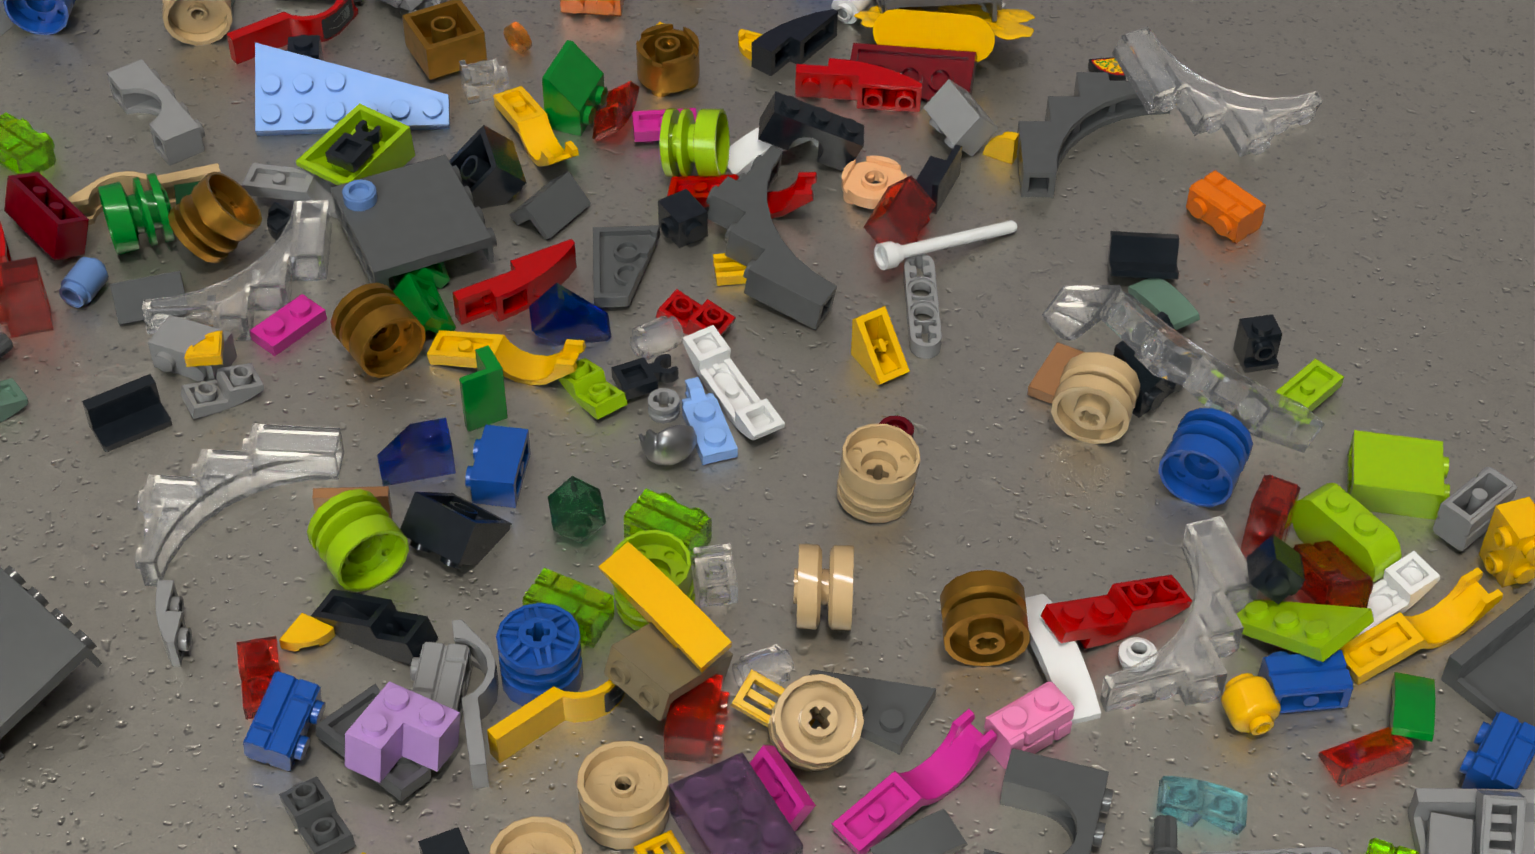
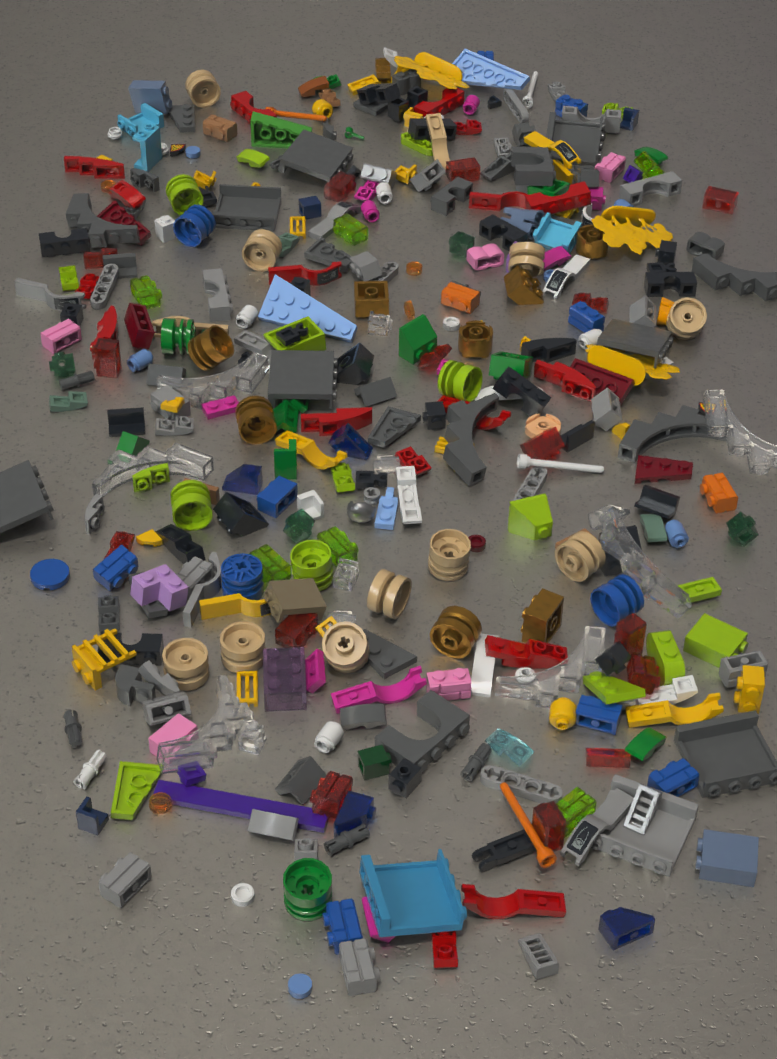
camera: 25 degrees right, 5 degrees down
medium blue tile [342,180,378,211] -> none
yellow piece [493,86,579,167] -> none
yellow slope [598,542,732,672] -> none
yellow slope [851,306,910,385] -> none
black brick [1233,314,1282,373] -> none
none -> blue tile [30,559,70,590]
none -> green slope [114,431,150,464]
none -> lime slope [132,463,170,492]
none -> white brick [236,305,259,329]
none -> white panel [297,490,324,523]
none -> white tile [443,317,460,331]
none -> green brick [488,351,533,380]
none -> lime slope [508,493,553,540]
none -> pearl gold brick [521,588,564,643]
none -> dark red wing [634,455,693,484]
none -> medium blue brick [665,520,689,548]
none -> clear green brick [726,511,759,546]

